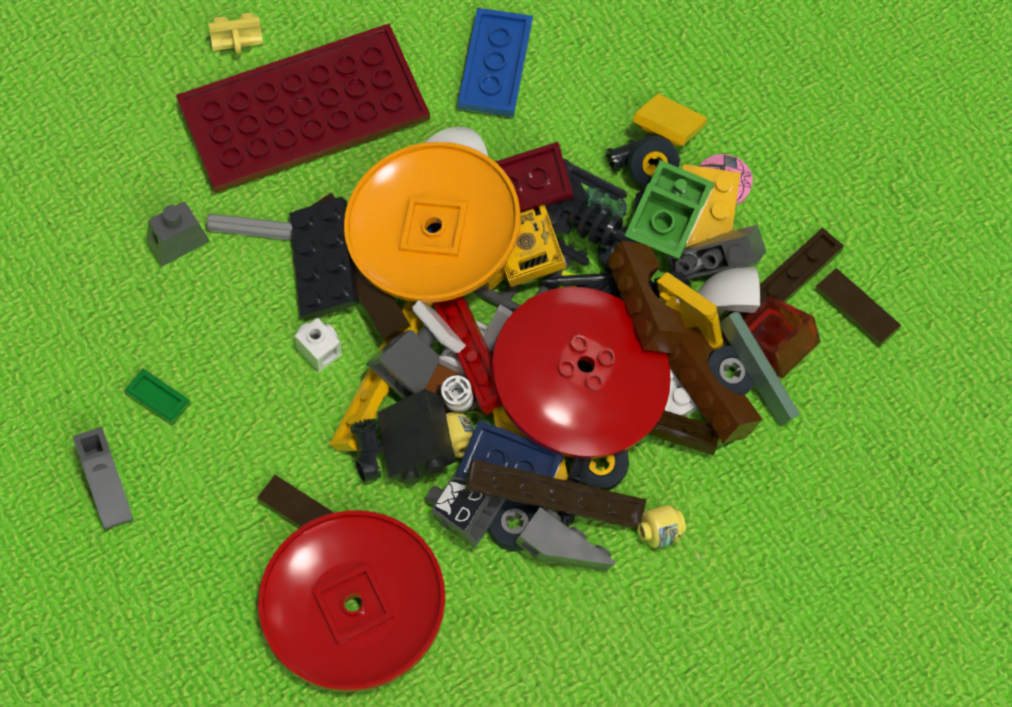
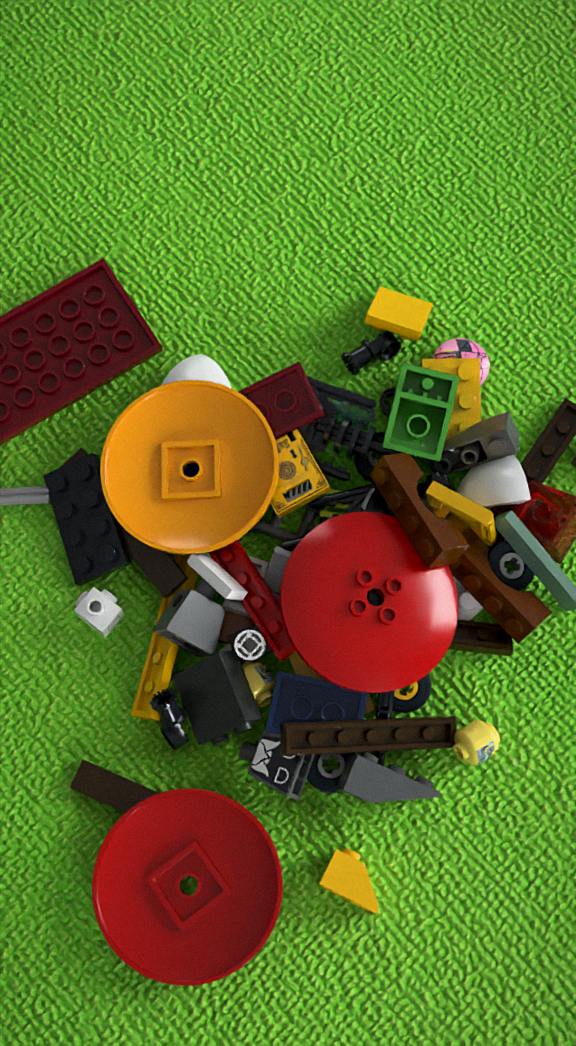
camera: 15 degrees left, 10 degrees up
blue plate [458,8,533,117] -> none
black bush [627,136,680,187] -> none
none -> yellow slope [318,847,379,914]

